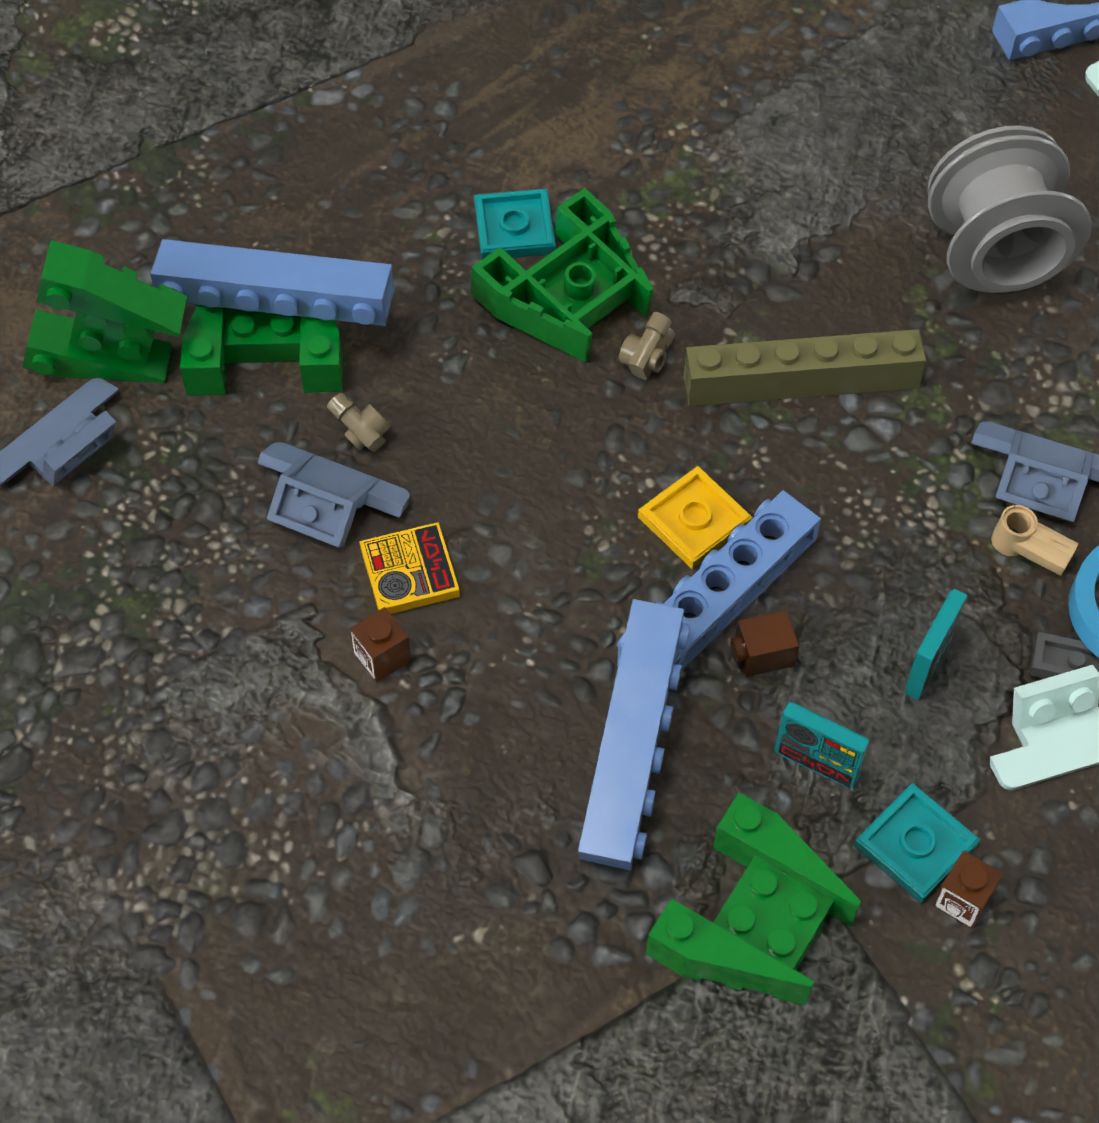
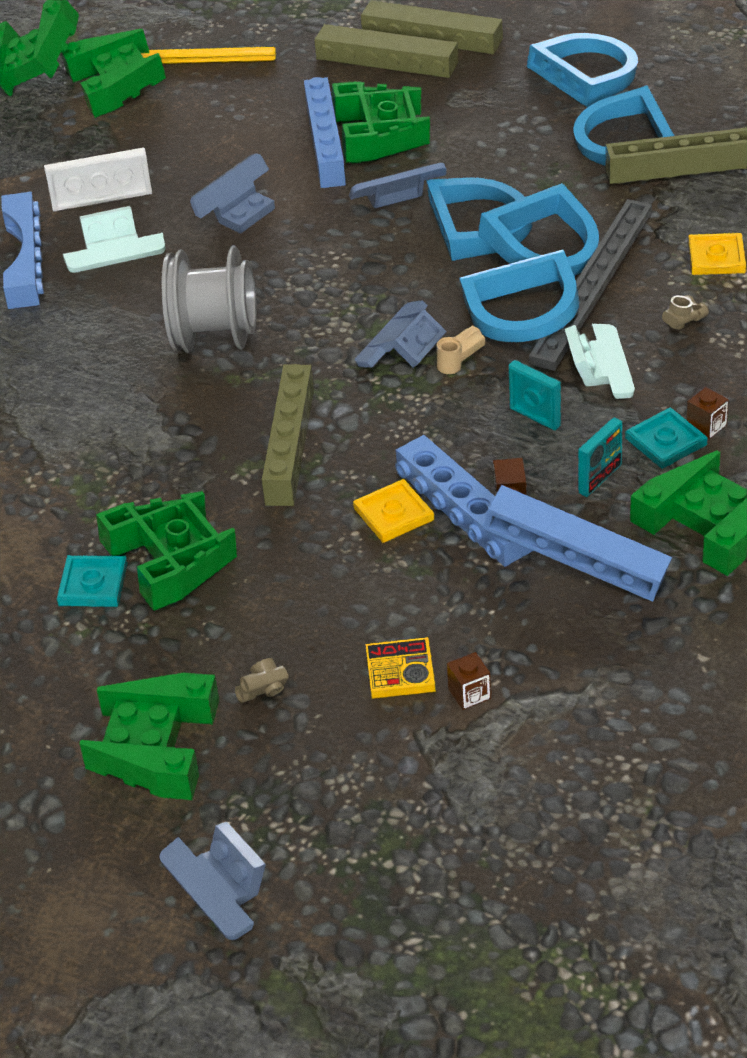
camera: 75 degrees left, 15 degrees down
green wedge [22,240,187,383] -> none
medium blue brick [150,239,394,326] -> none
sand blue plate [258,442,410,547] -> none
dark tan plate [619,312,676,380] -> none

